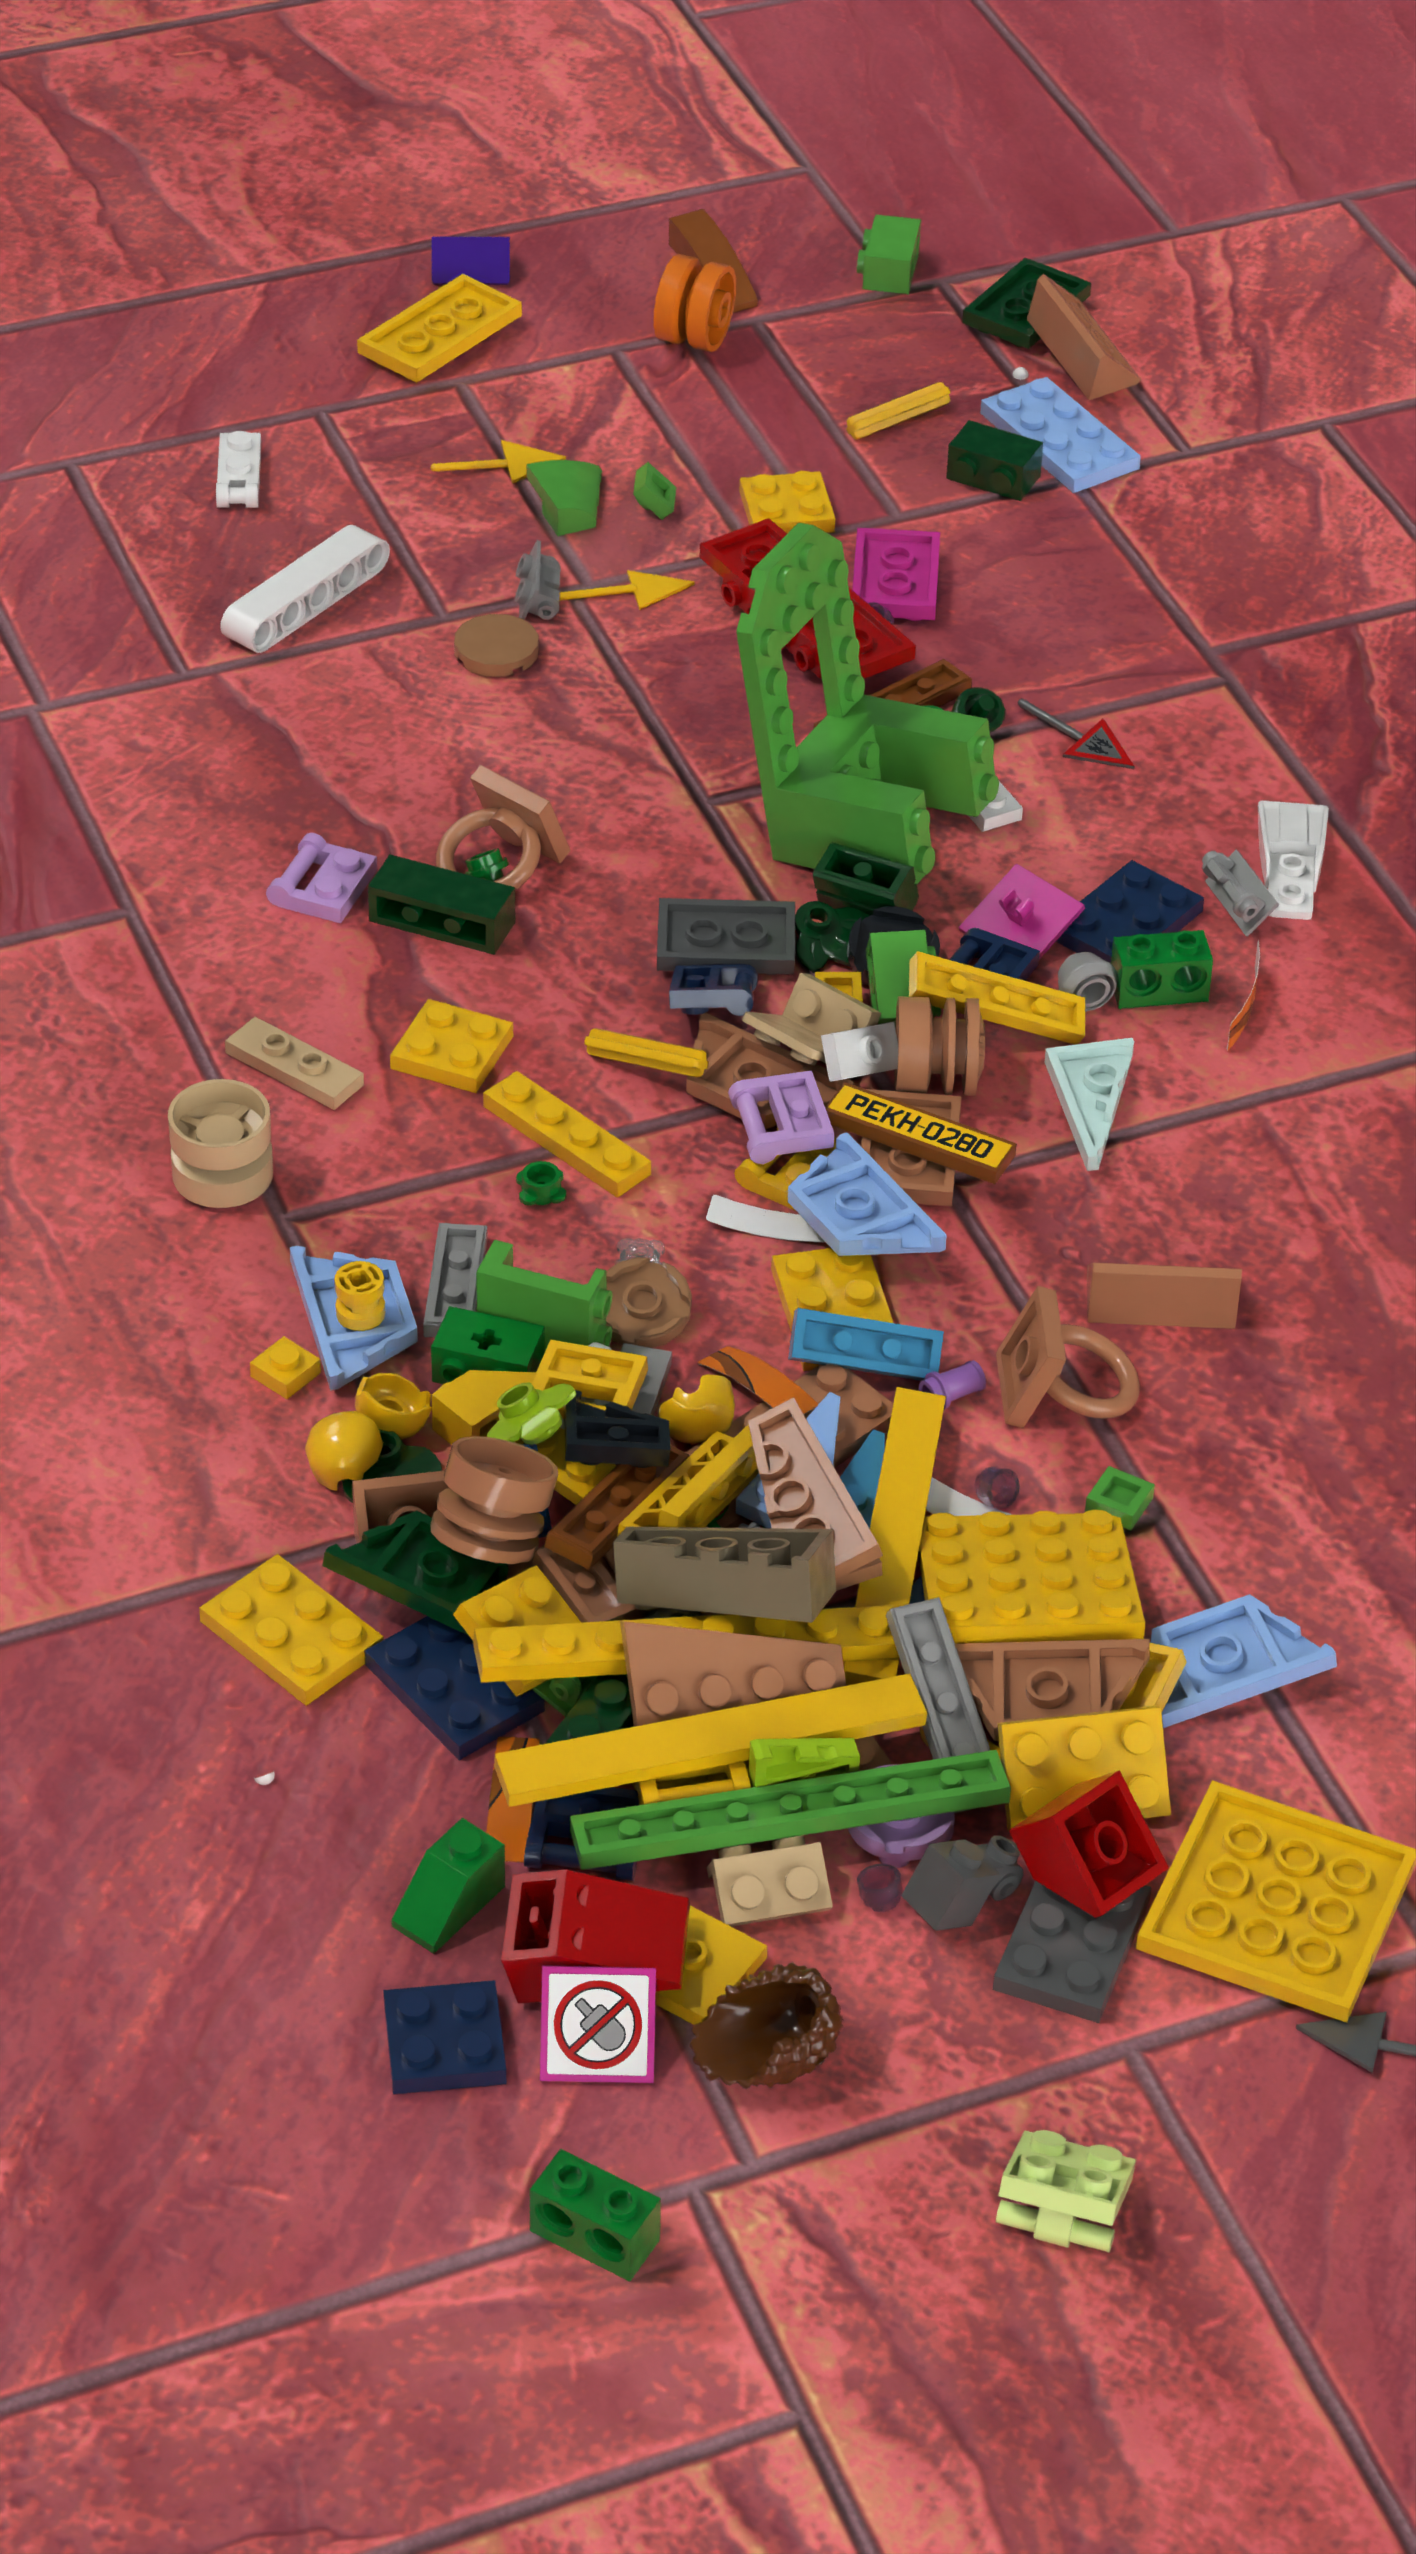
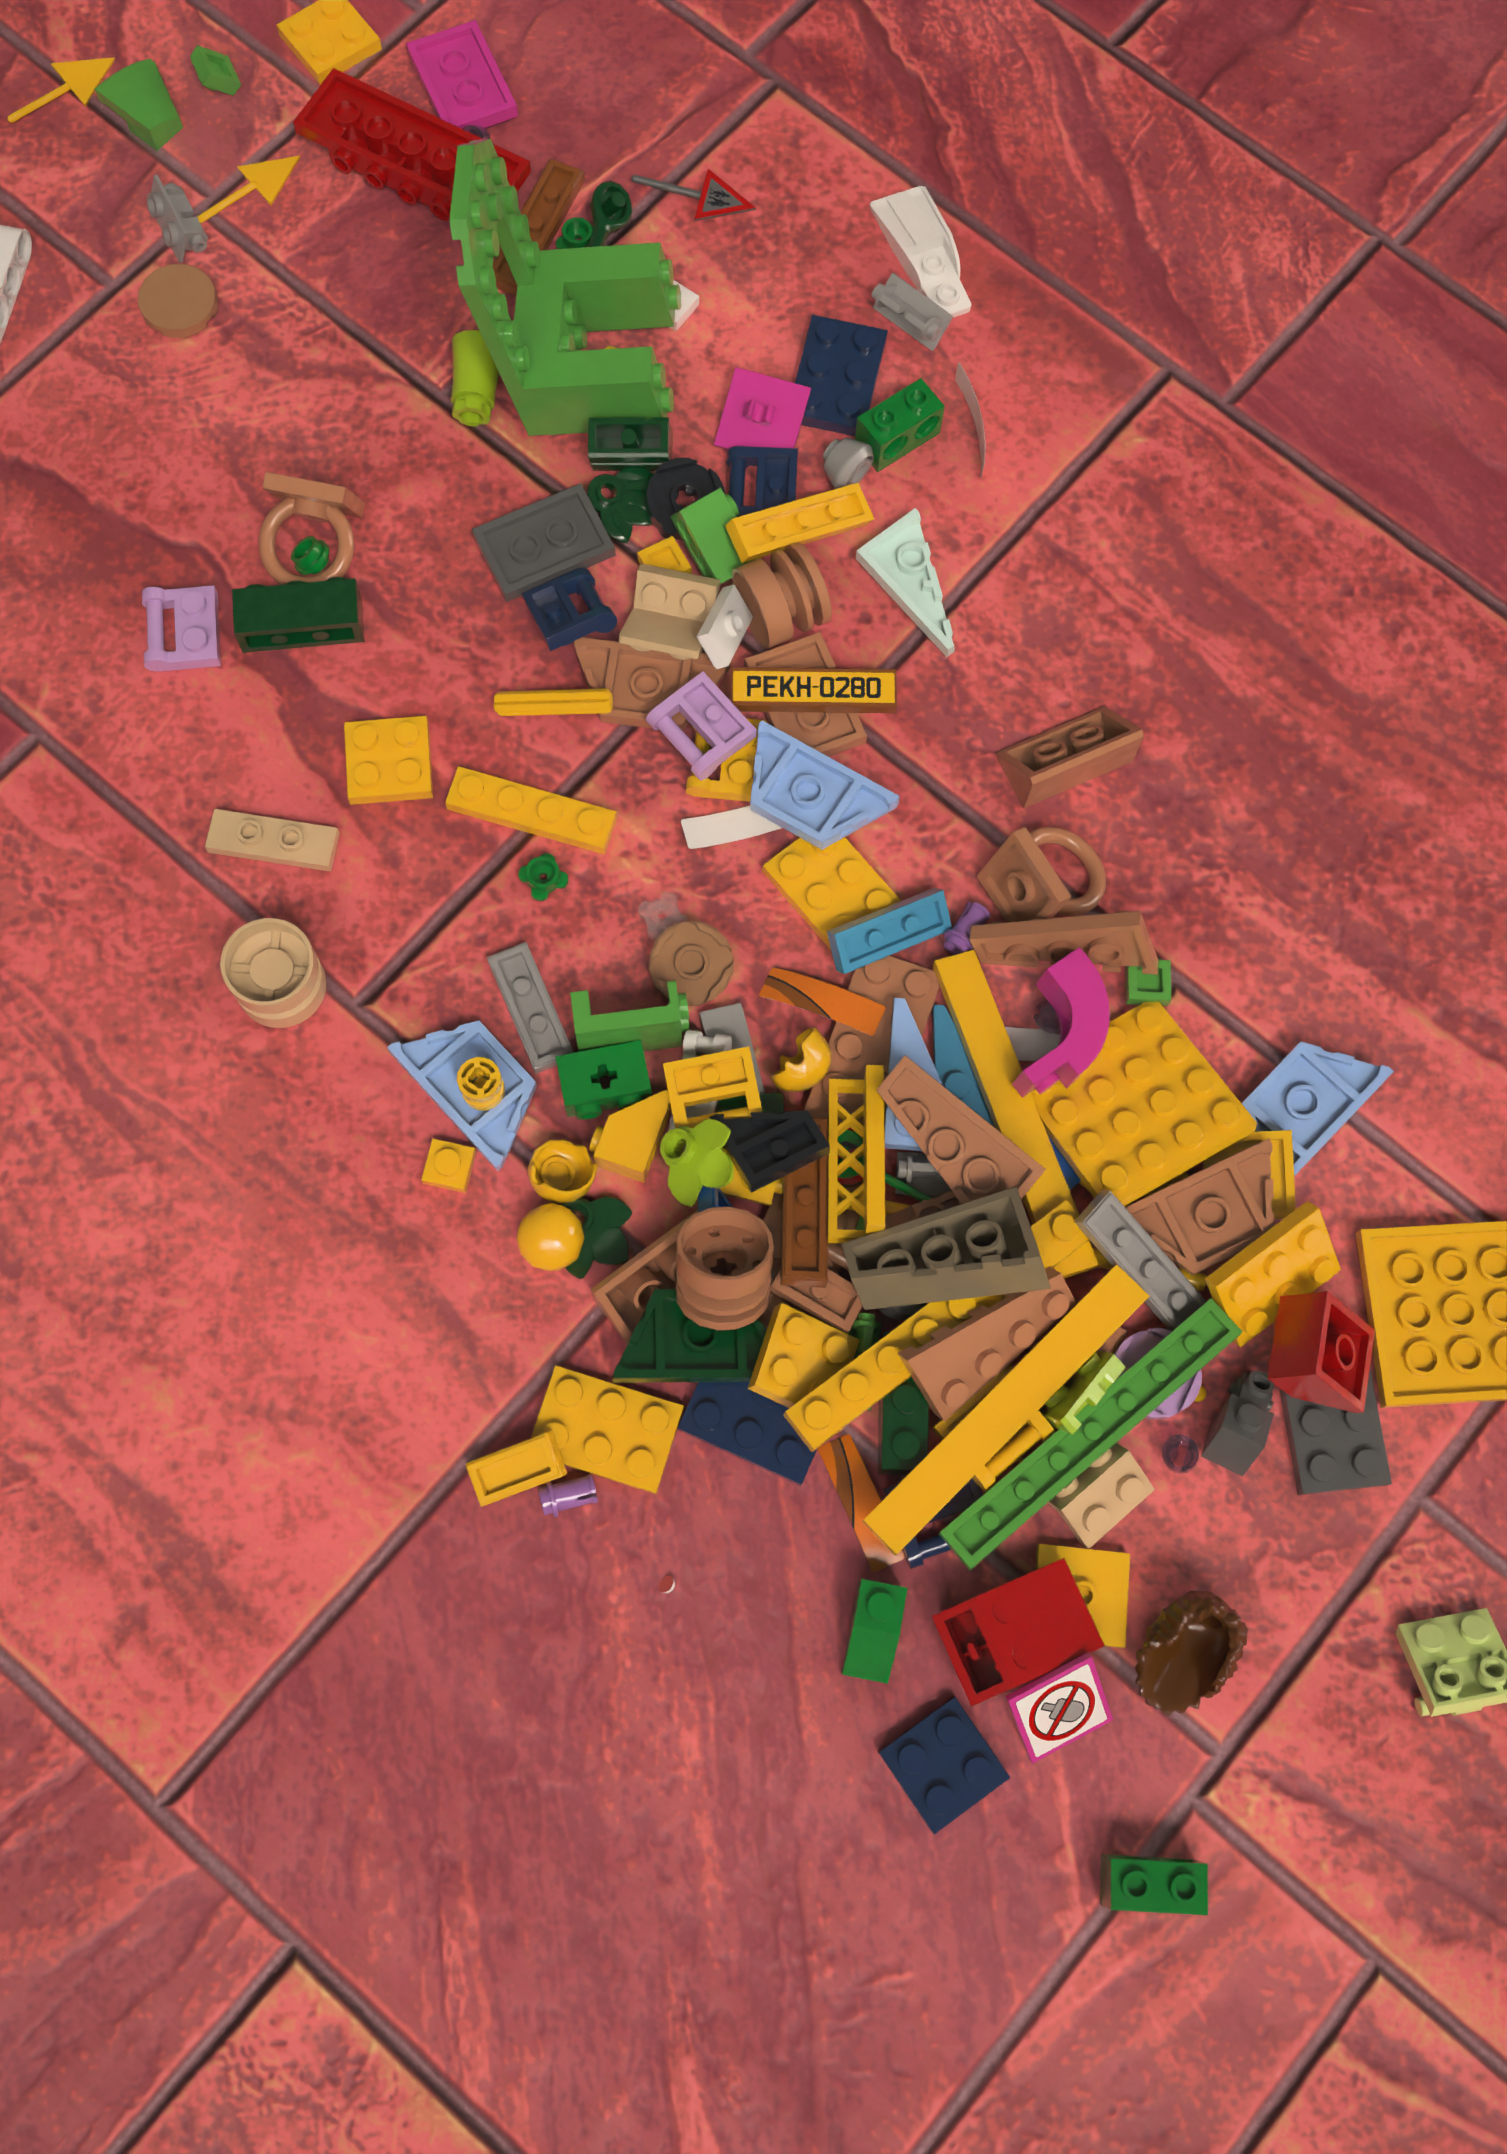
camera: 30 degrees left, 30 degrees up
none -> lime plant [451,330,499,427]
none -> yellow tile [465,1430,568,1507]
none -> medium lavender pin [538,1474,598,1518]
none -> nougat wing [969,911,1159,975]
none -> dark pink arch [1012,947,1110,1098]

